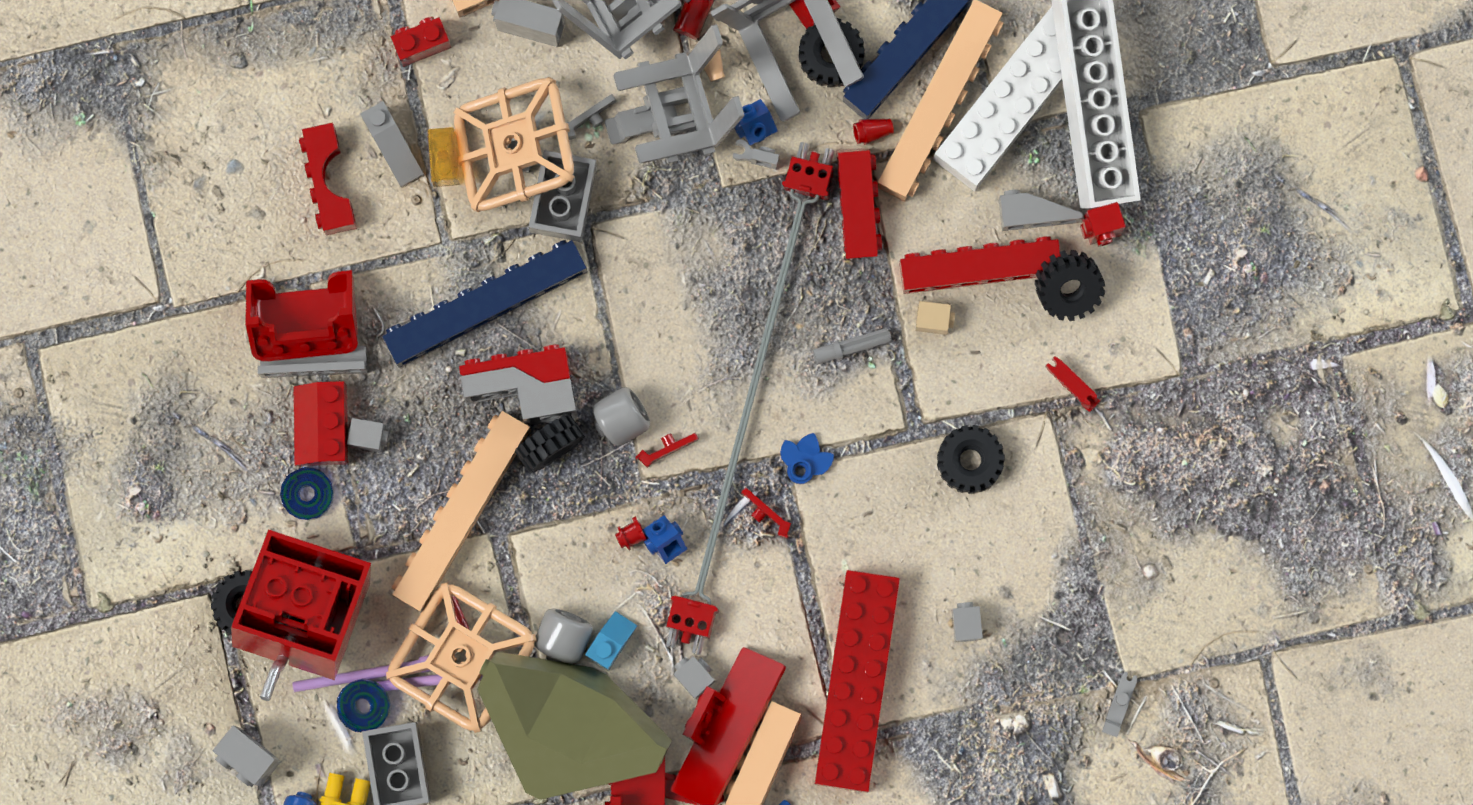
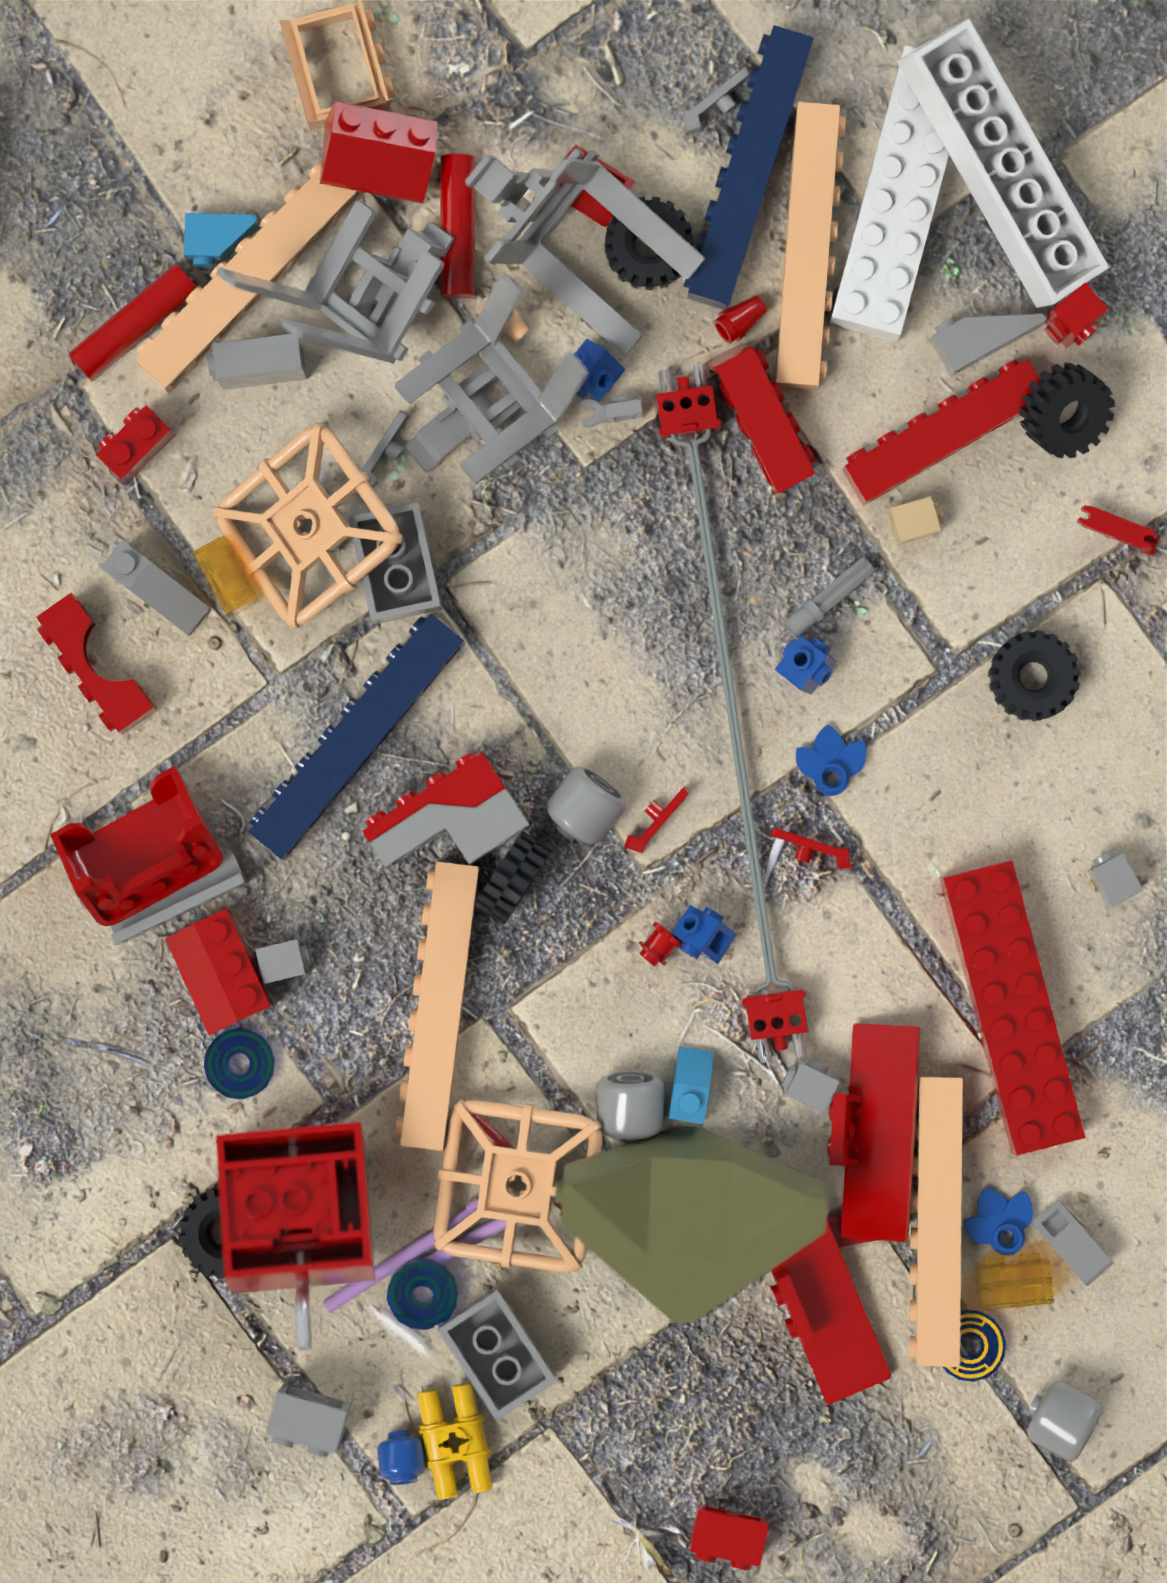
camera: 25 degrees left, 5 degrees up
none -> blue brick [775,635,837,695]

